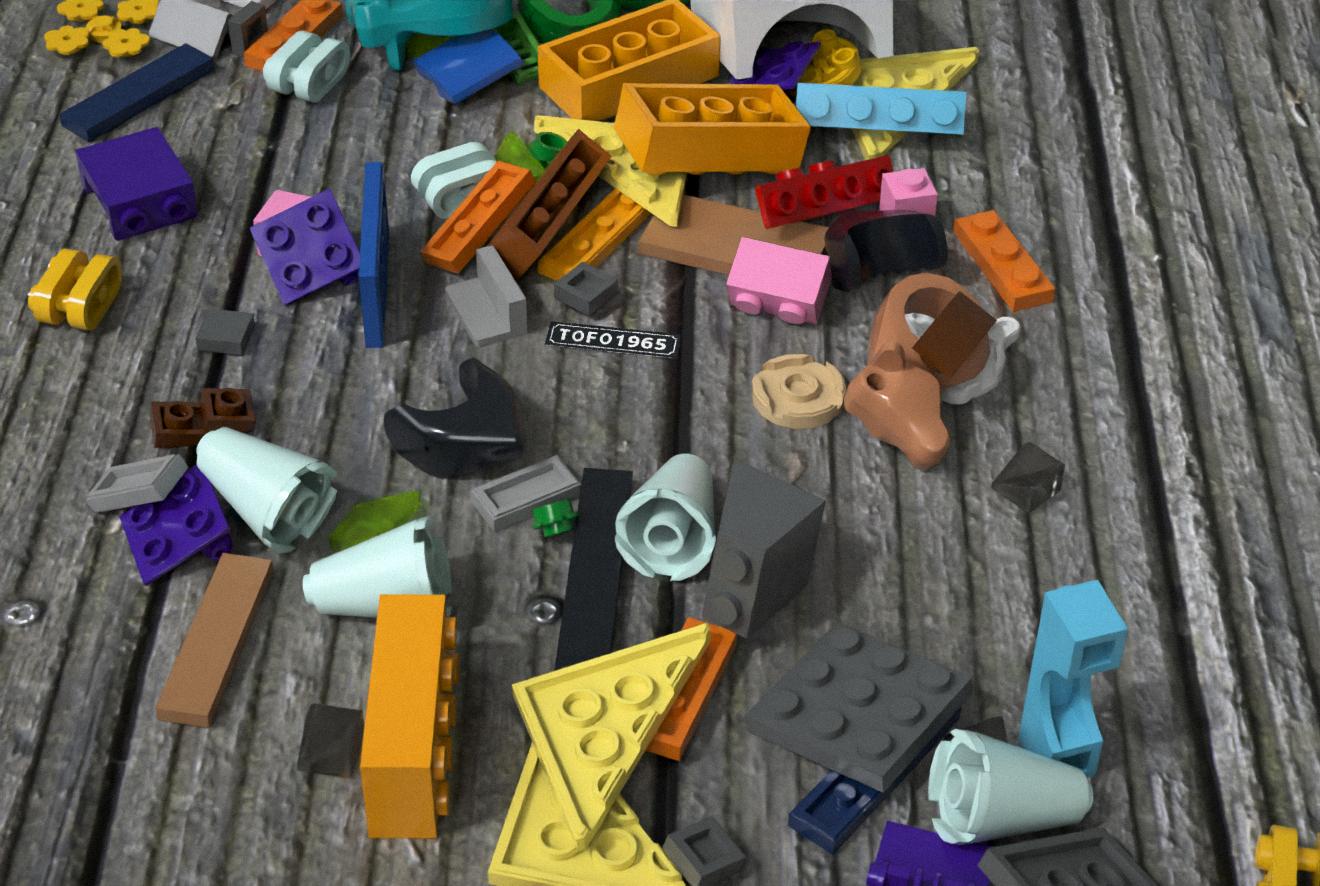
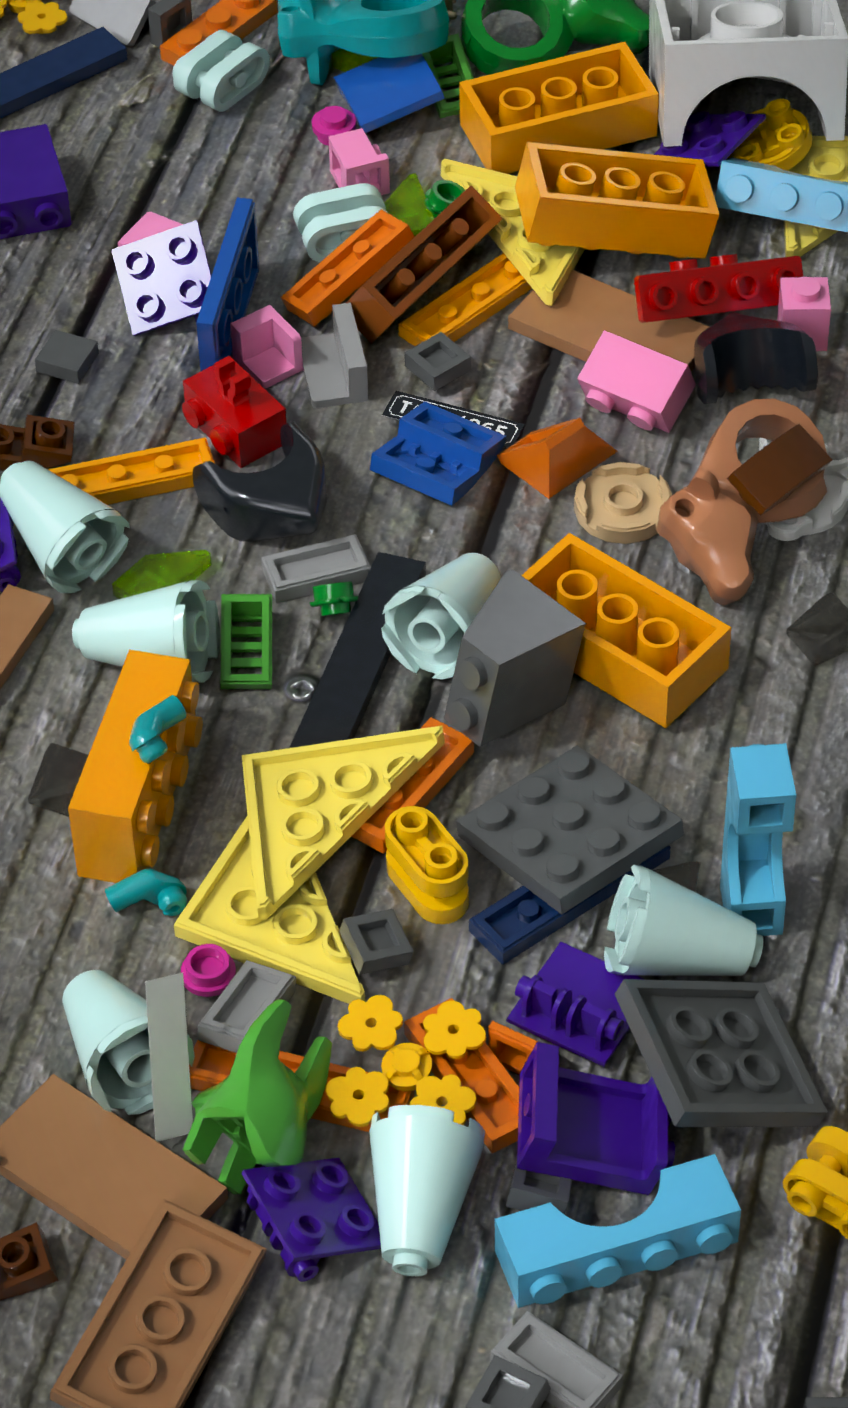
camera: 15 degrees right, 5 degrees up
none -> light orange tile [48,437,215,505]
none -> teal arm [105,869,188,916]
none -> teal arm [129,695,187,764]
none -> red brick [182,355,287,468]
none -> bright green slope [220,594,272,689]
none -> bright pink panel [230,305,303,388]
none -> dark pink plate [312,106,356,146]
none -> bright pink brick [328,128,390,195]
none -> blue slope [369,401,506,506]
none -> yellow brick [385,806,469,924]
none -> orange slope [496,417,618,499]
none -> light orange brick [521,533,732,729]

